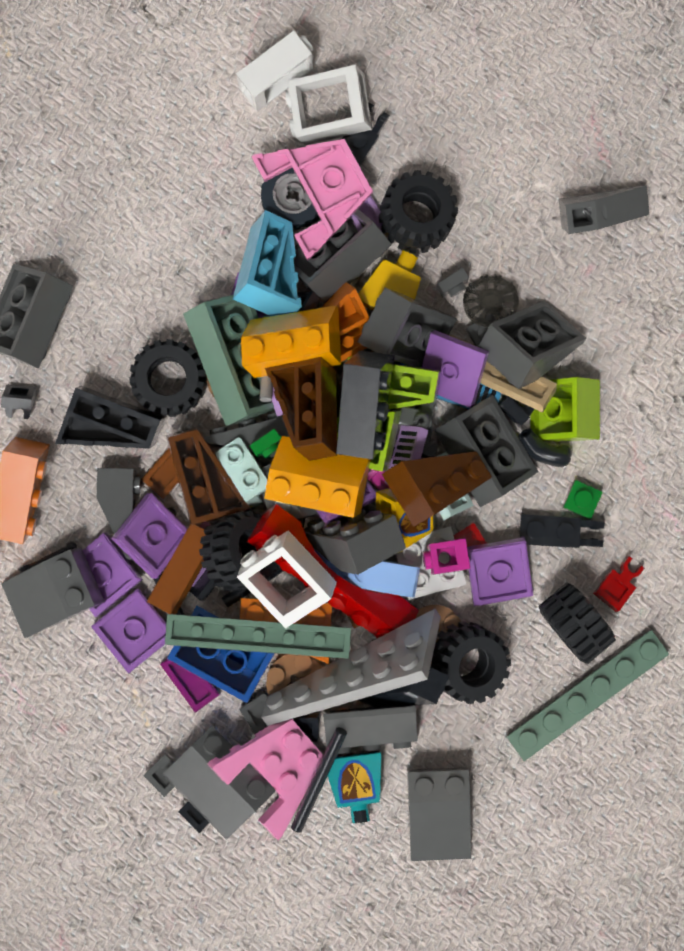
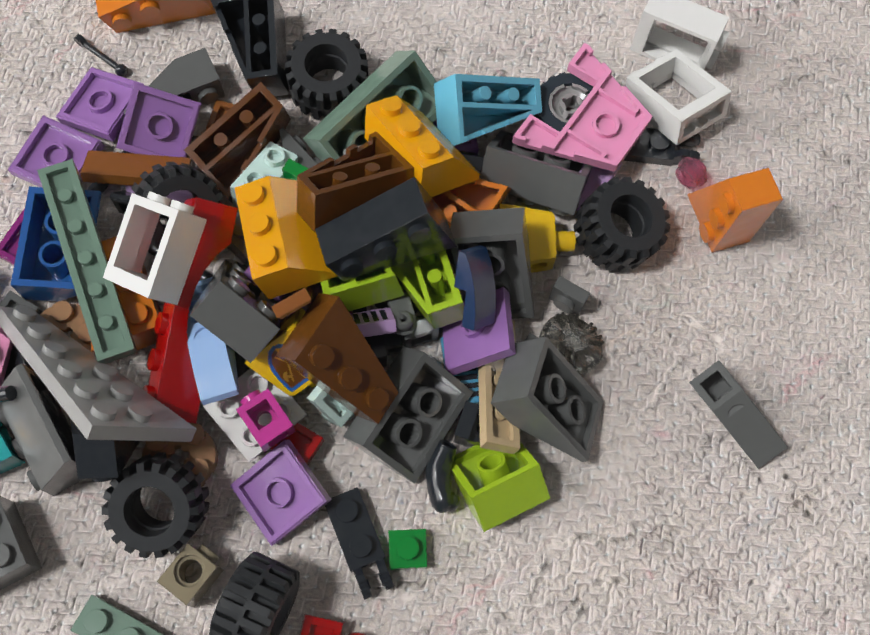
camera: 60 degrees right, 15 degrees down
dark grey slope [1,547,105,638] -> none
none -> dark tan brick [157,543,224,608]
none -> dark orange tile [271,286,316,319]
none -> dark blue slope [454,245,496,331]
none -> clear pink plate [675,157,708,189]
none -> orange wedge [687,168,783,253]

